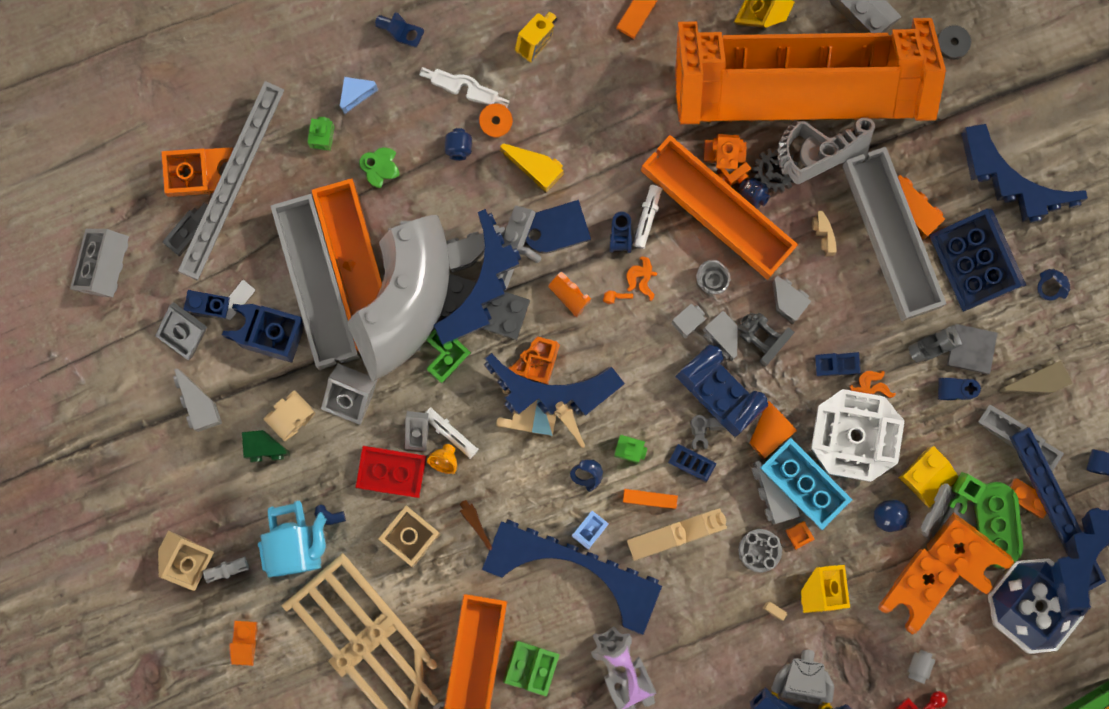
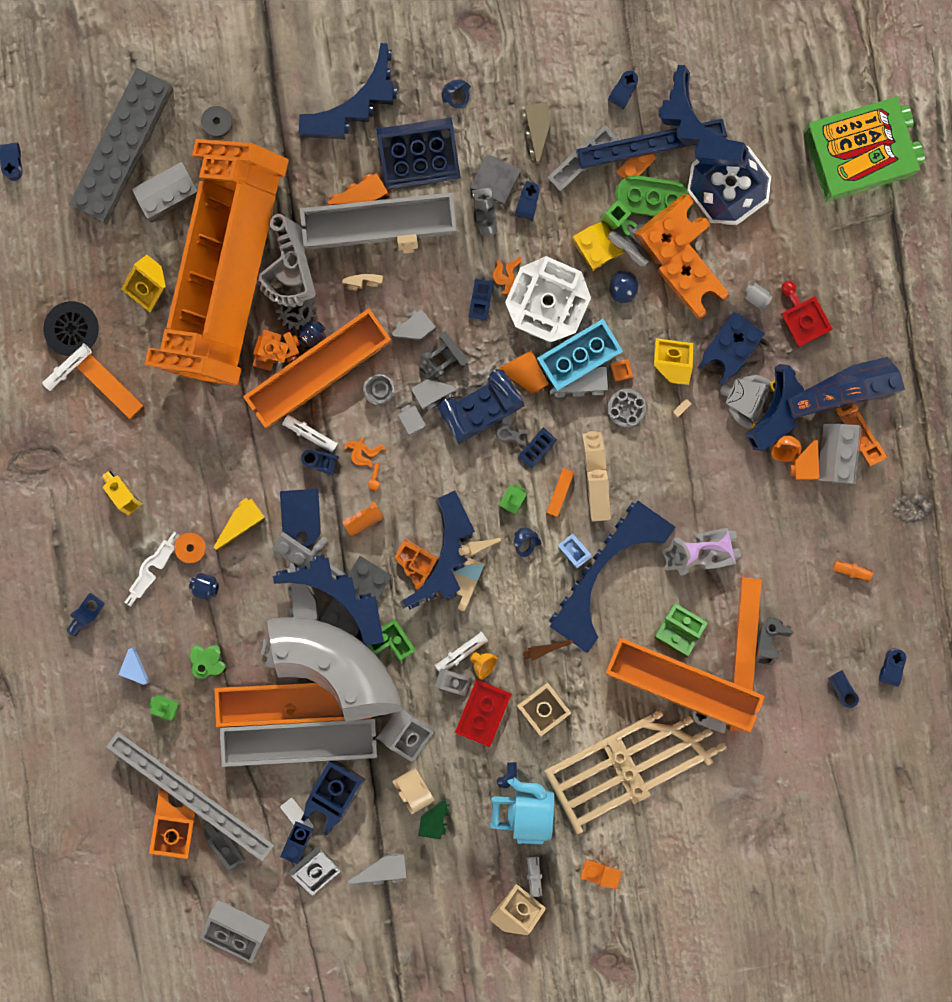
camera: 75 degrees left, 5 degrees up
none -> tan slope [397,234,418,253]
none -> dark blue brick [697,311,765,386]

